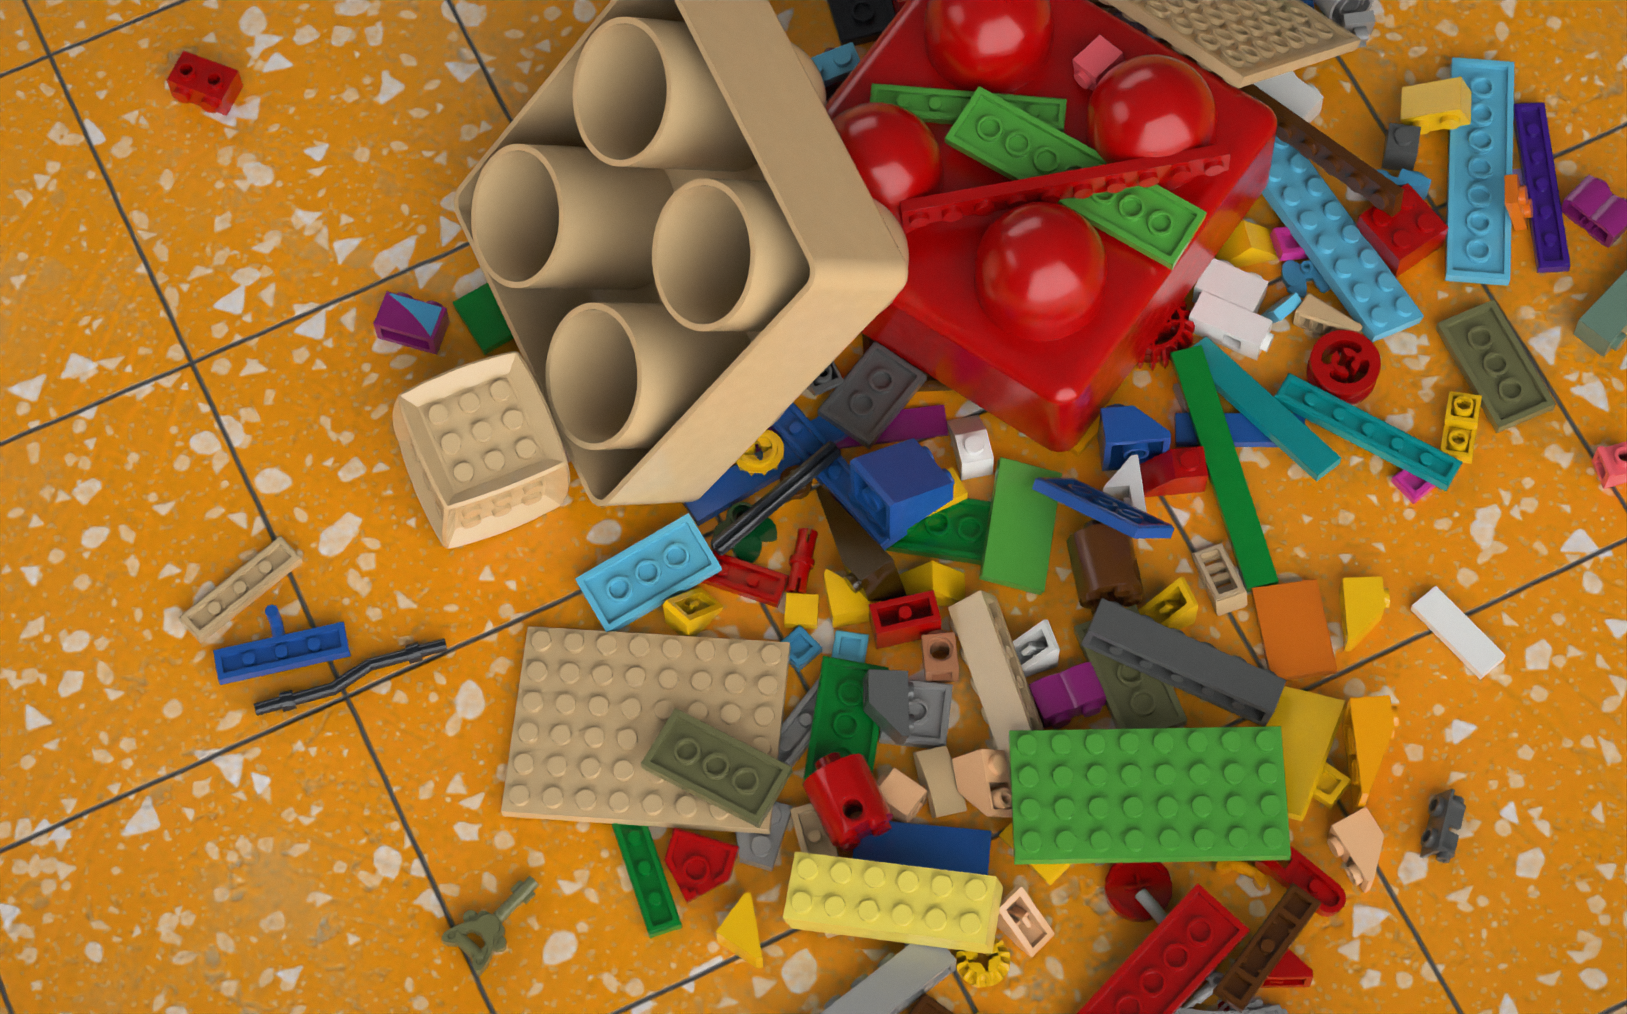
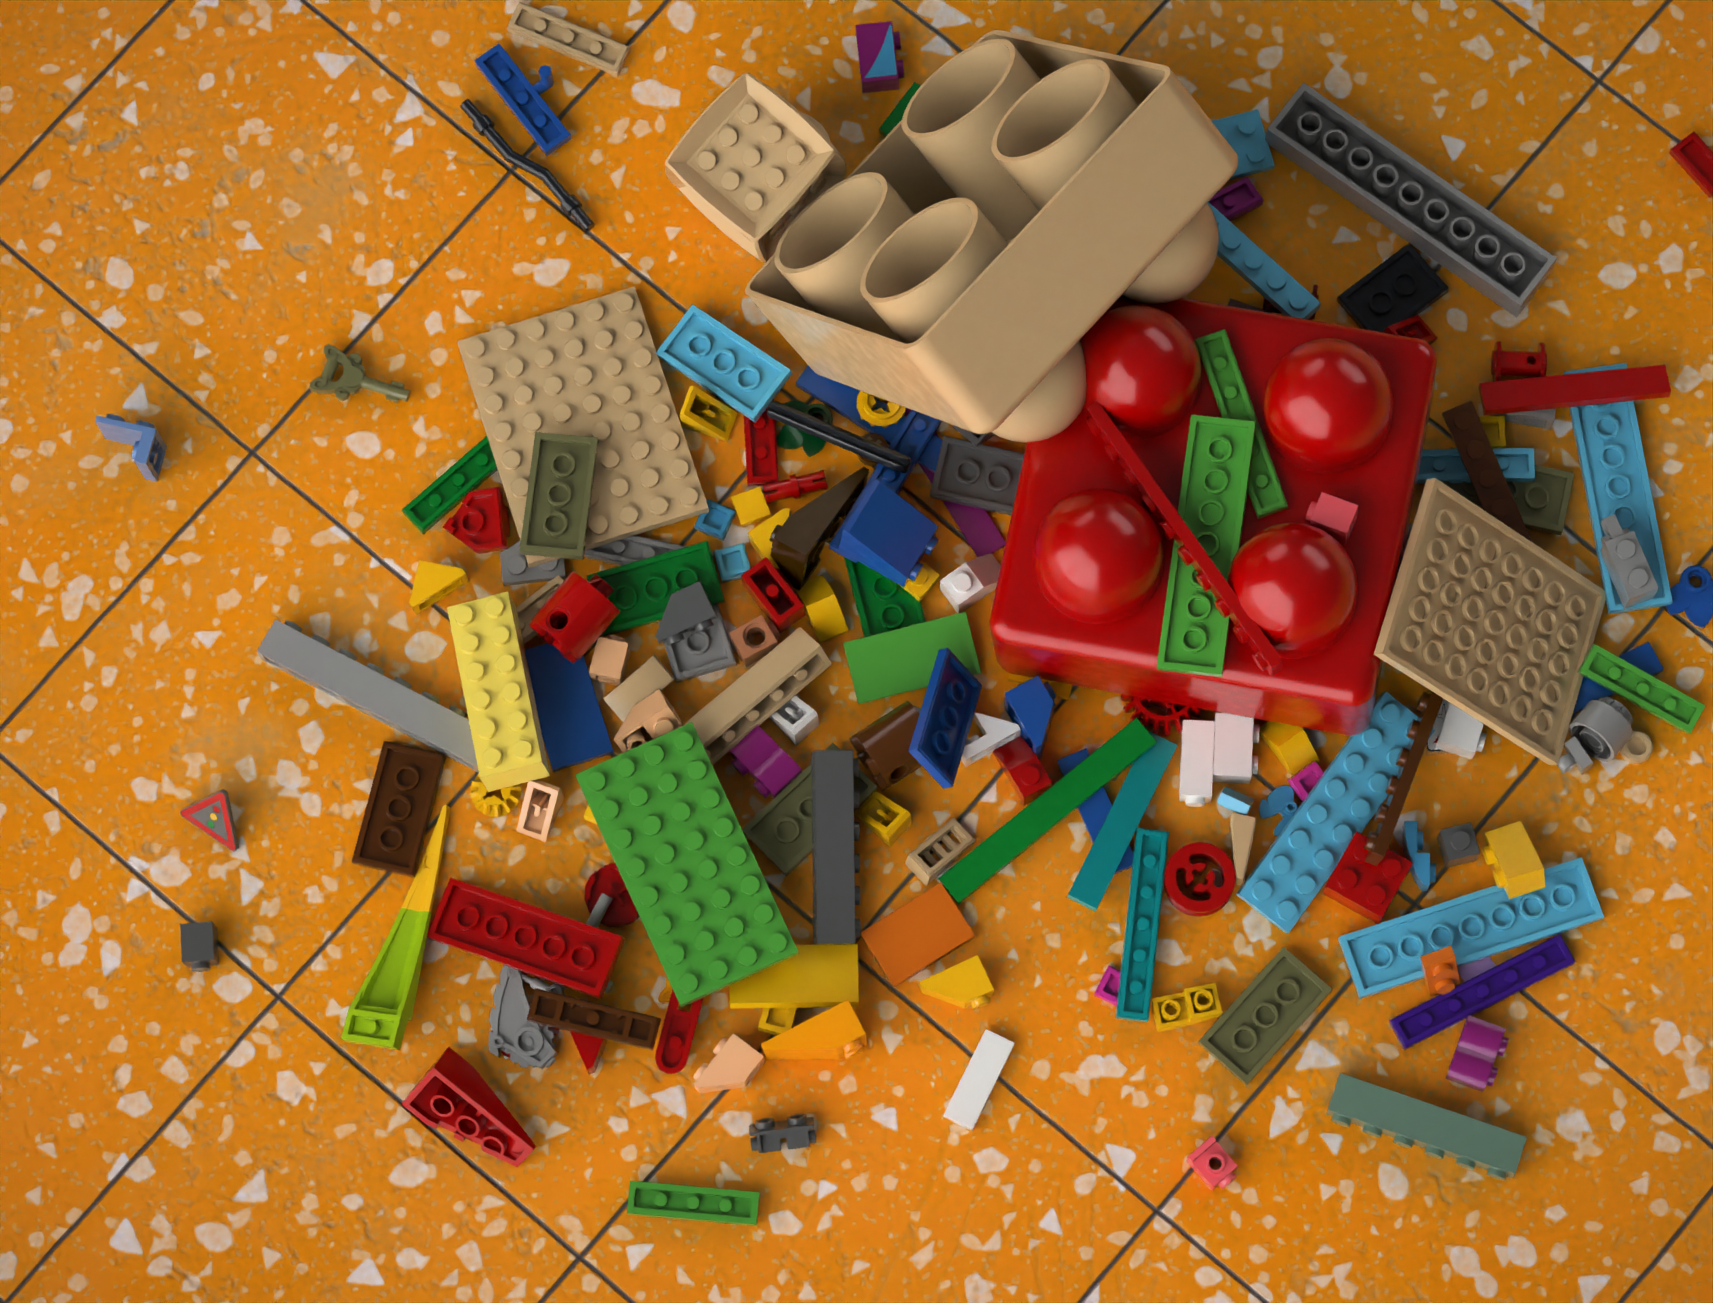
camera: 70 degrees right, 10 degrees up
none -> bright green plate [627,1181,760,1226]

